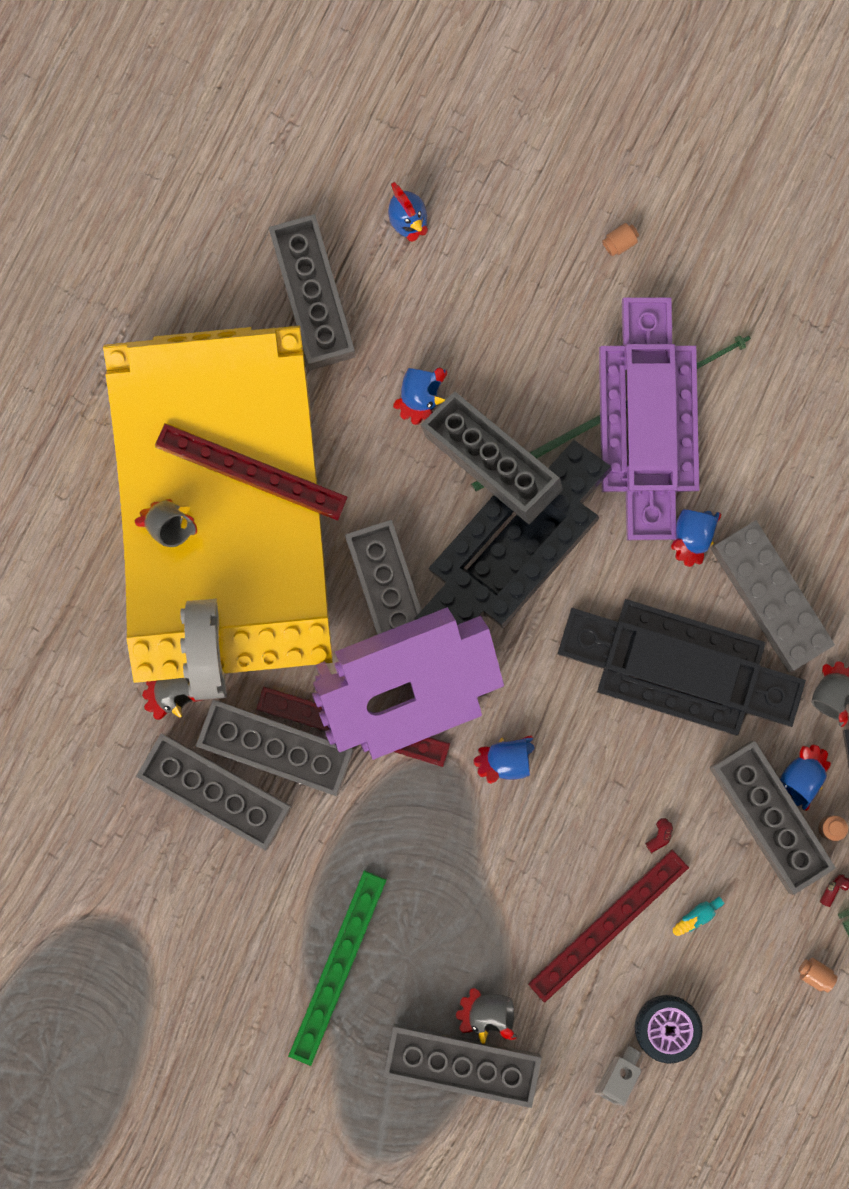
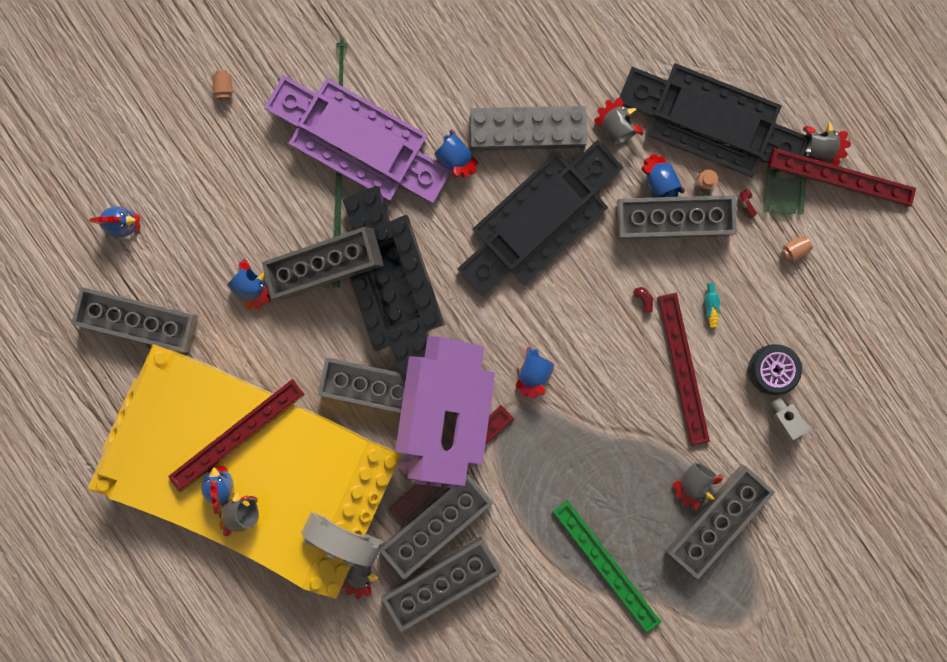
camera: 55 degrees left, 5 degrees up
none -> blue piece [201,466,234,514]

